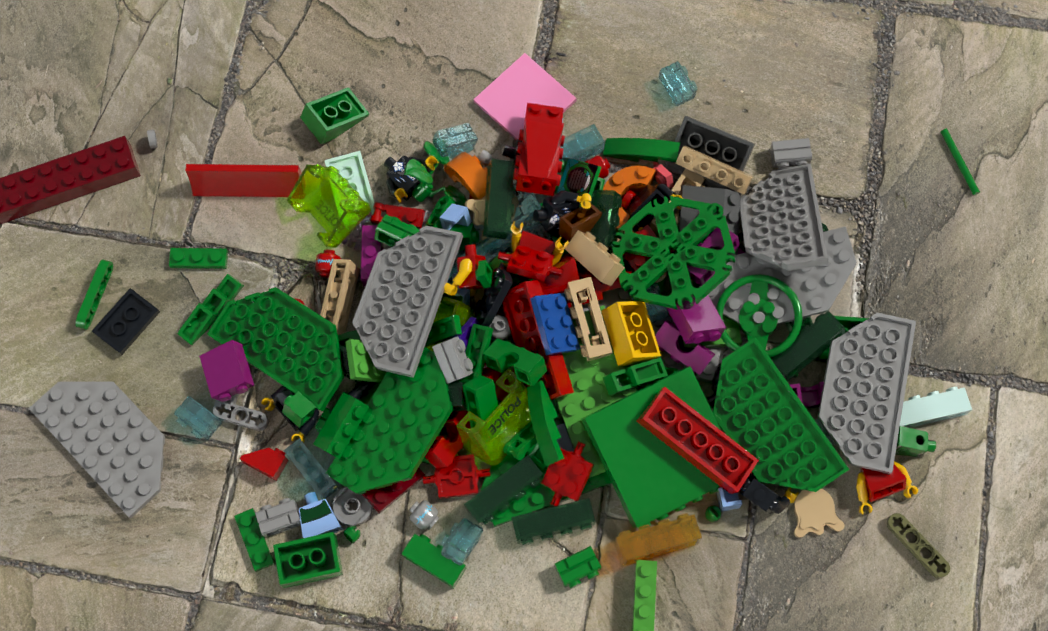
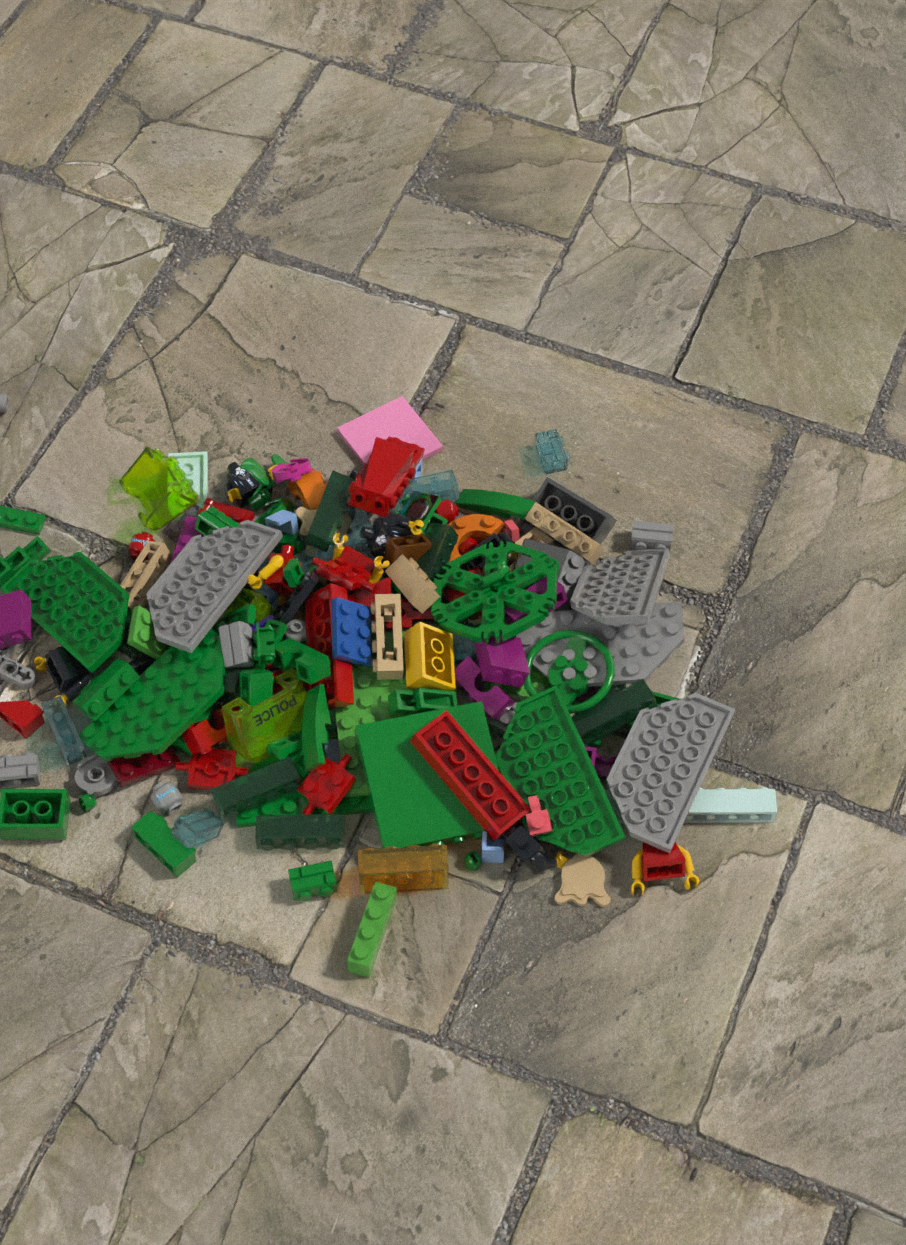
camera: 10 degrees right, 15 degrees down
red arch [185,164,304,197] -> none
green brick [282,391,316,428] -> none
light blue torso [299,492,342,538] -> none
green slope [300,87,369,144] -> none
clear light blue brick [432,123,478,157] -> none
olive beam [886,513,950,578] -> none
green torso [895,426,936,457] -> none
green bar [940,128,980,195] -> none
none -> green hinge [253,622,276,669]
none -> dark pink plate [271,458,312,483]
none -> green arm [482,561,509,587]
none -> coral plate [526,795,553,837]

